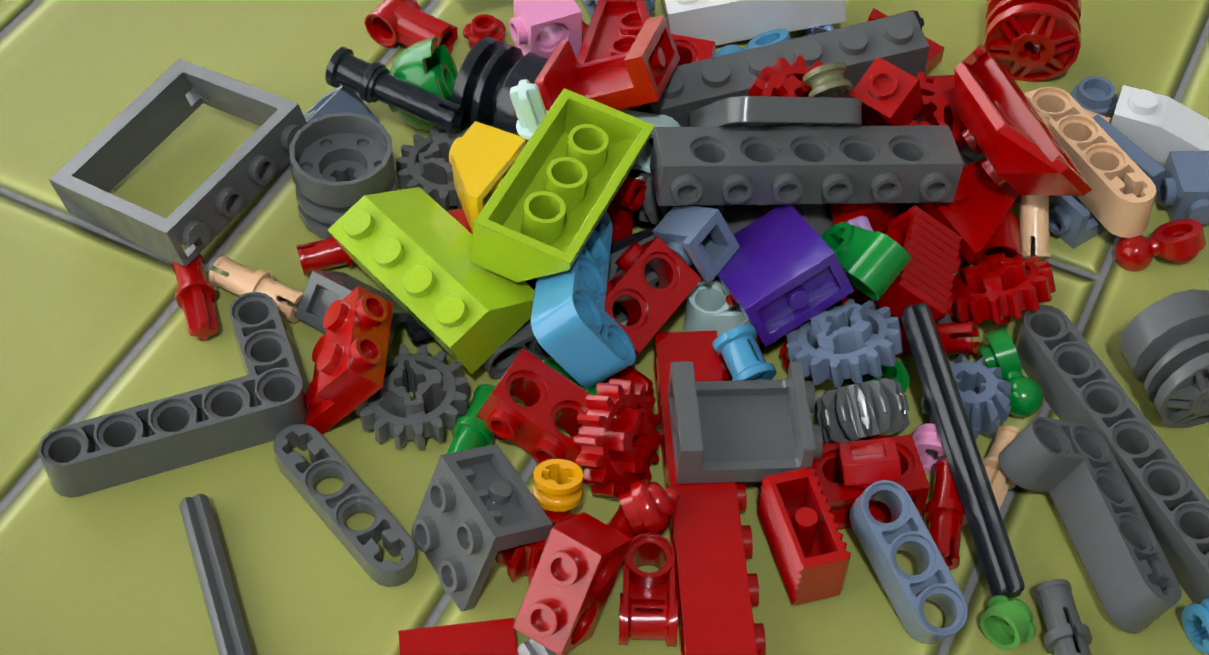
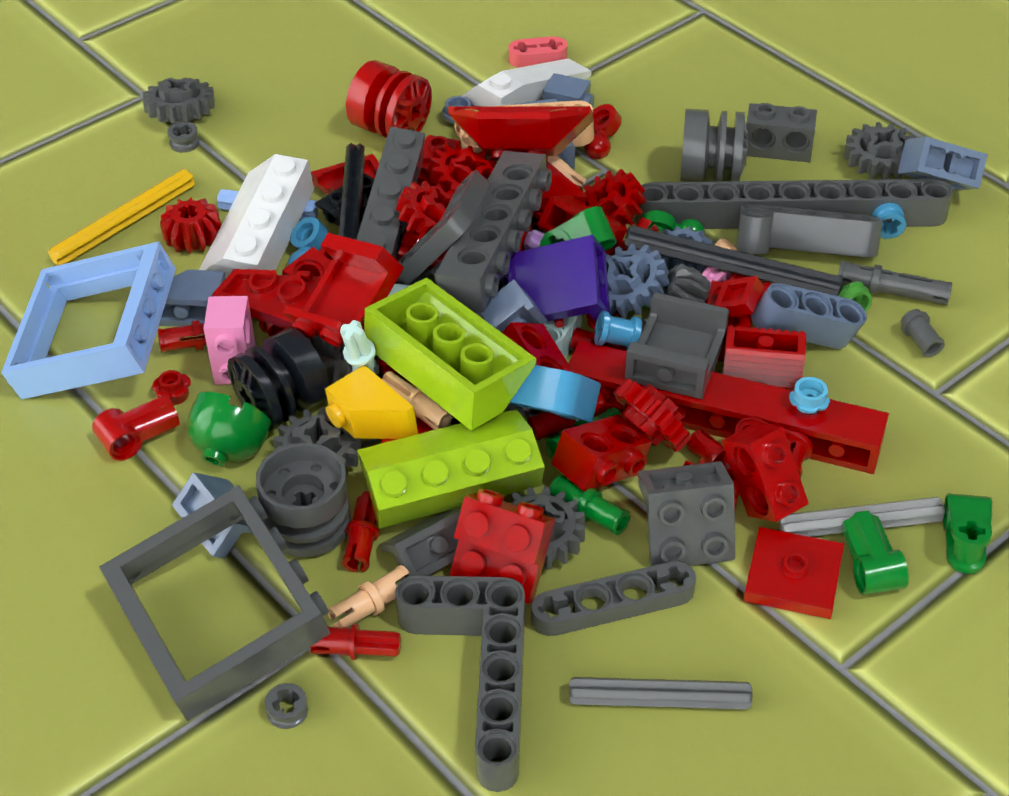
camera: 65 degrees left, 5 degrees down
black pin [325,46,465,134] -> none
light orange bush [532,459,584,512] -> none
red plate [620,480,681,535] -> none
olive bush [803,62,853,98] -> none
red brick [849,56,923,126] -> none
none -> dark grey bush [265,683,308,729]
none -> medium azure plate [789,377,830,414]

